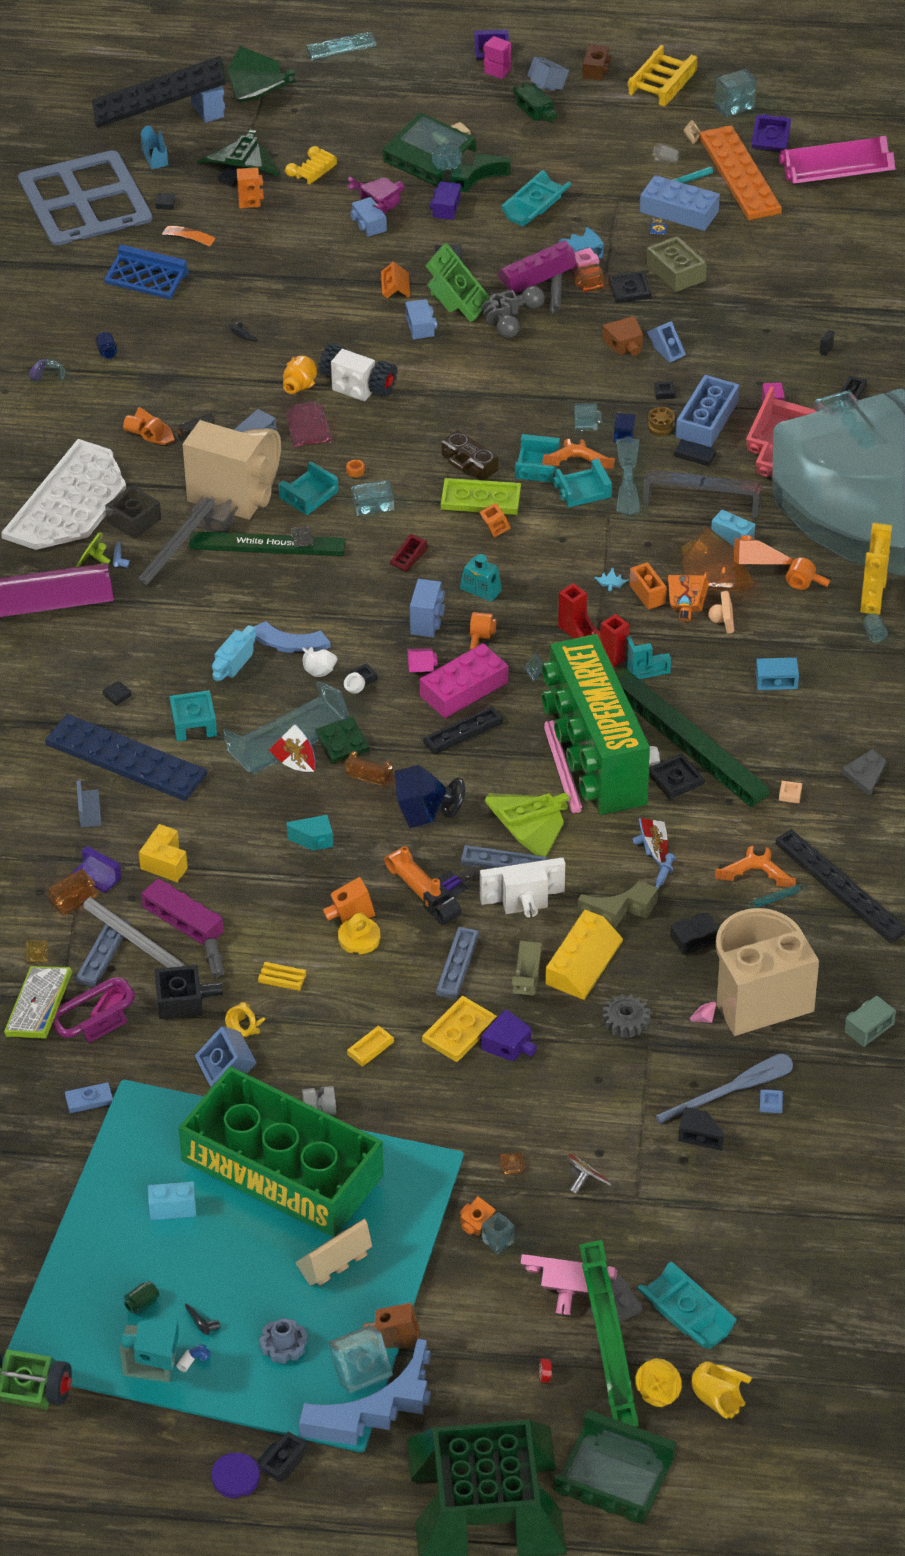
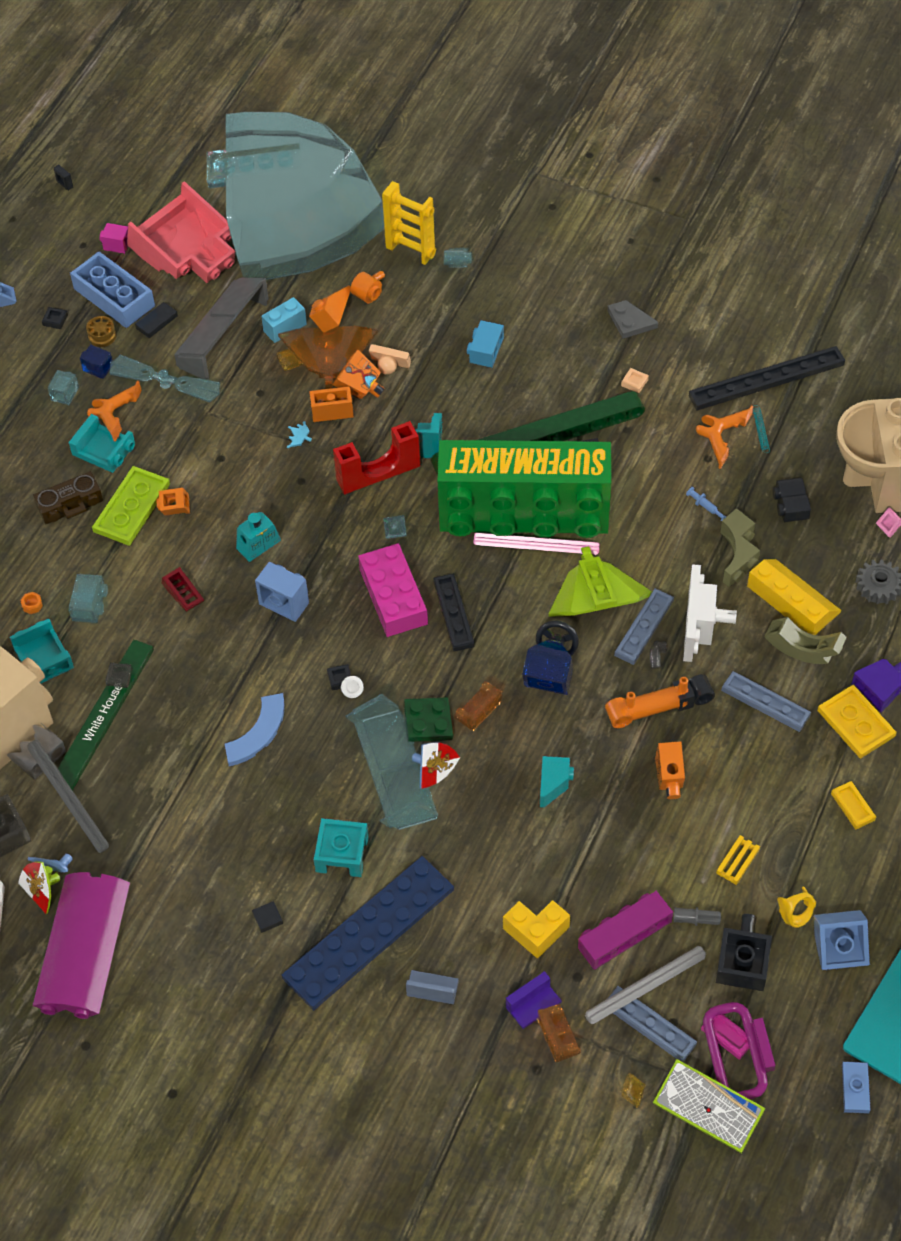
camera: 70 degrees left, 10 degrees up
medium azure hinge [212,625,256,681] -> none
white piece [302,647,338,677] -> none
yellow tile [338,913,381,954] -> none
dark pink piece [407,648,437,672] -> none
black piece [437,871,468,897] -> none
orange piece [469,612,497,651] -> none
teal panel [553,459,612,508] -> none
shield [633,818,668,865] -> none
black tile [836,375,867,408] -> none

